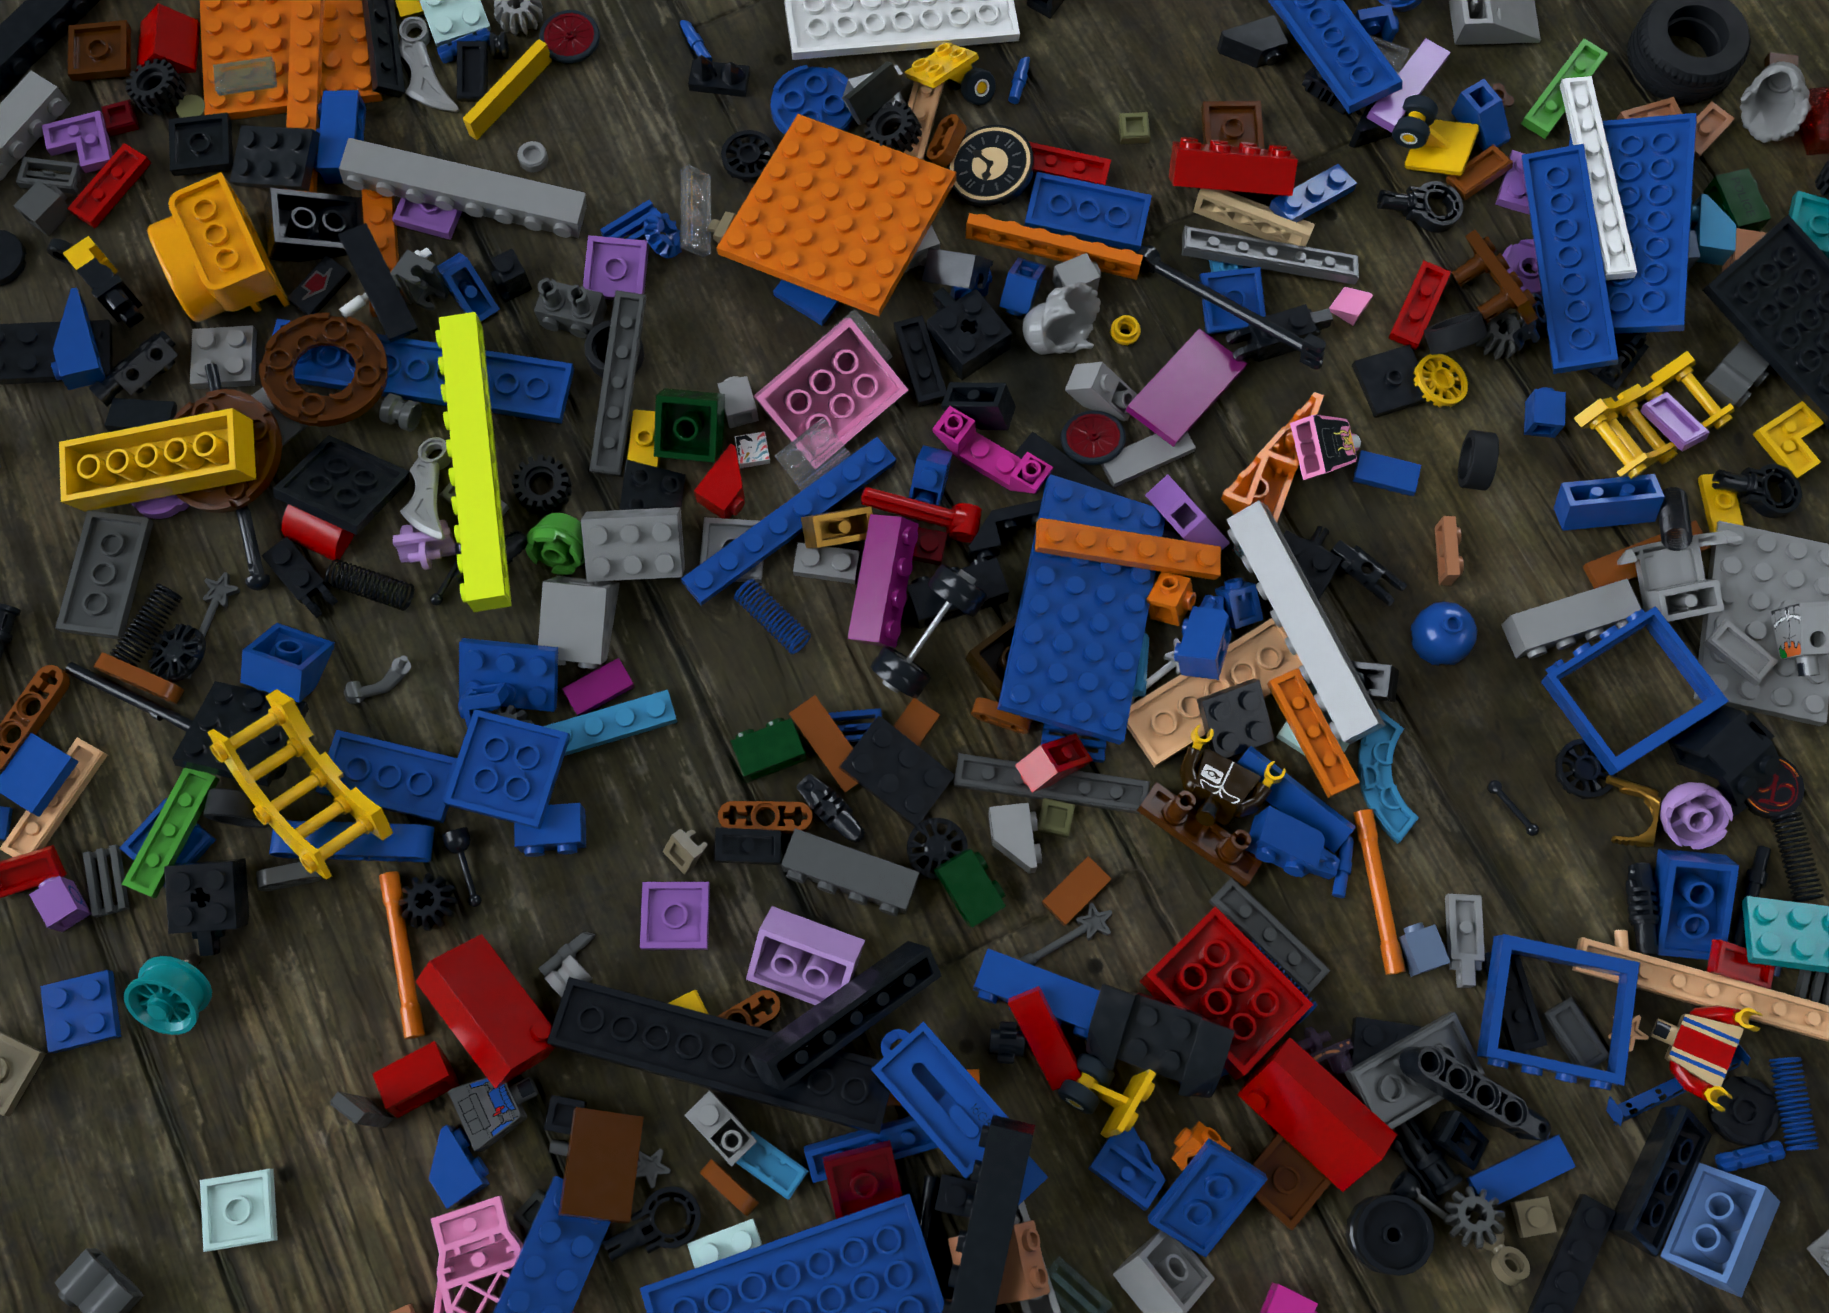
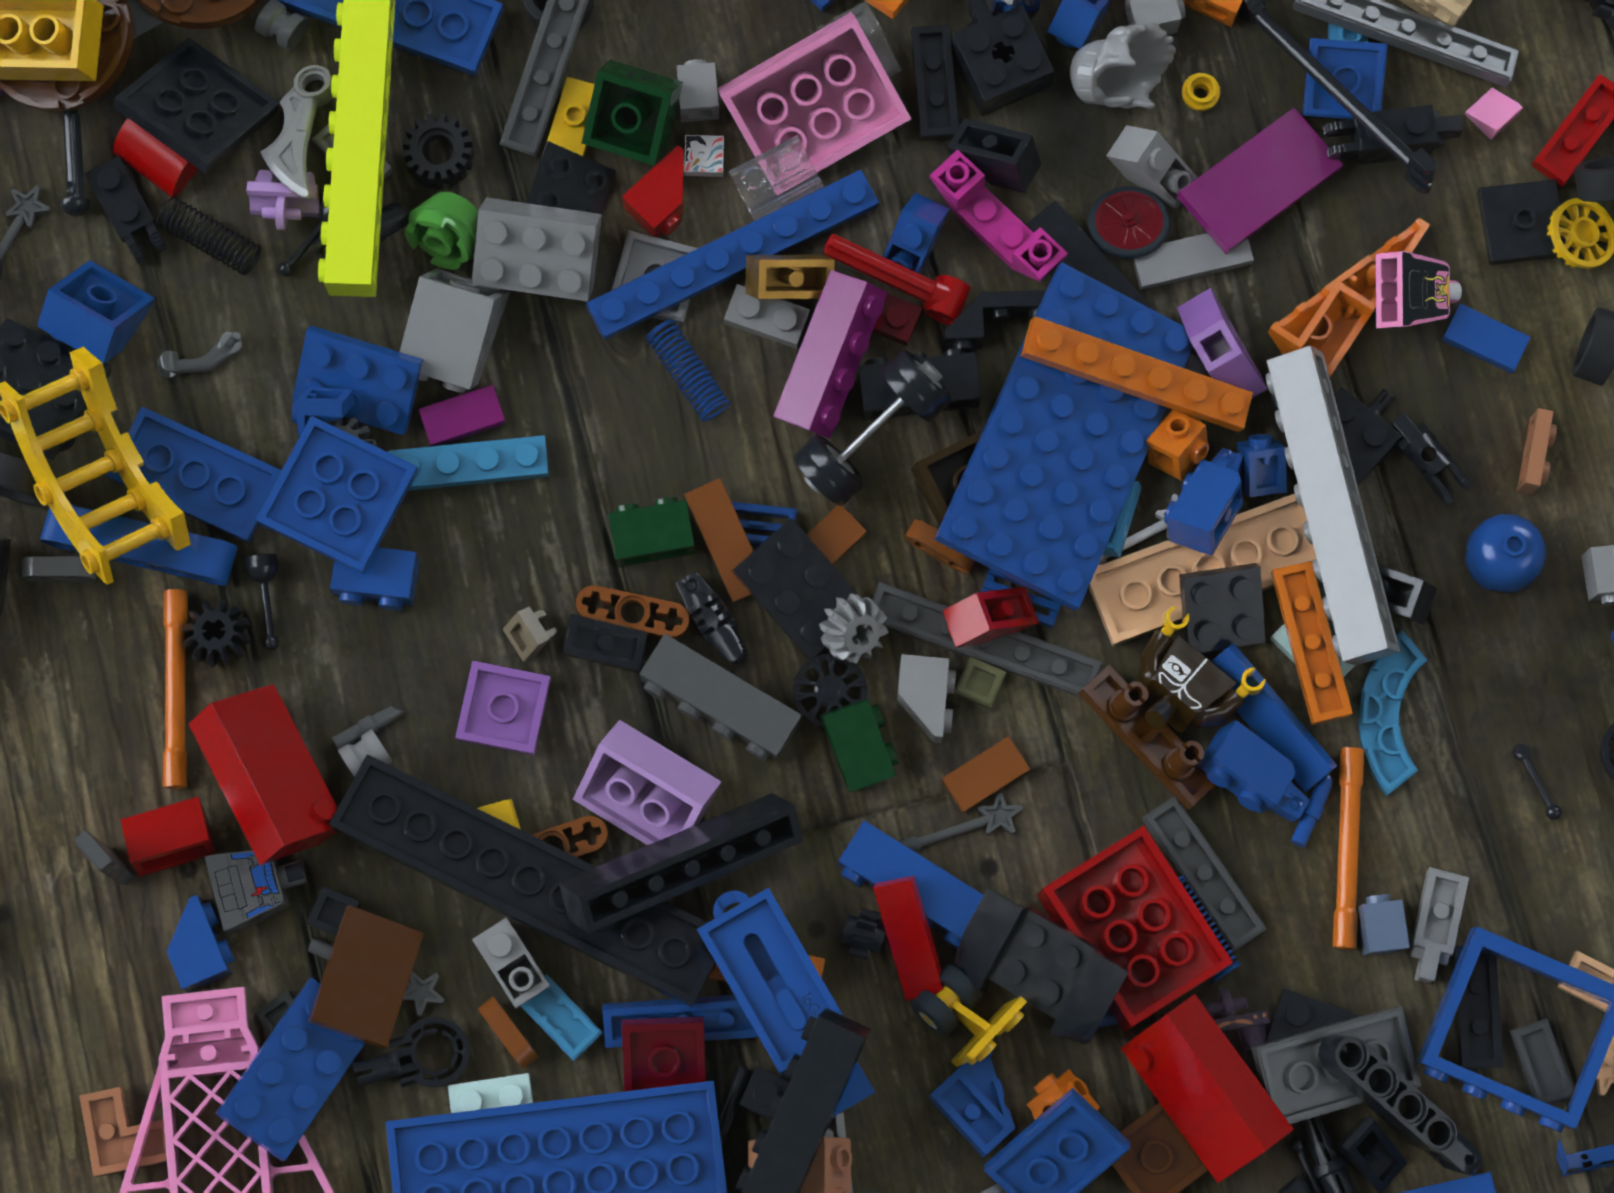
camera: 10 degrees right, 5 degrees up
none -> light grey gear [819,593,889,664]

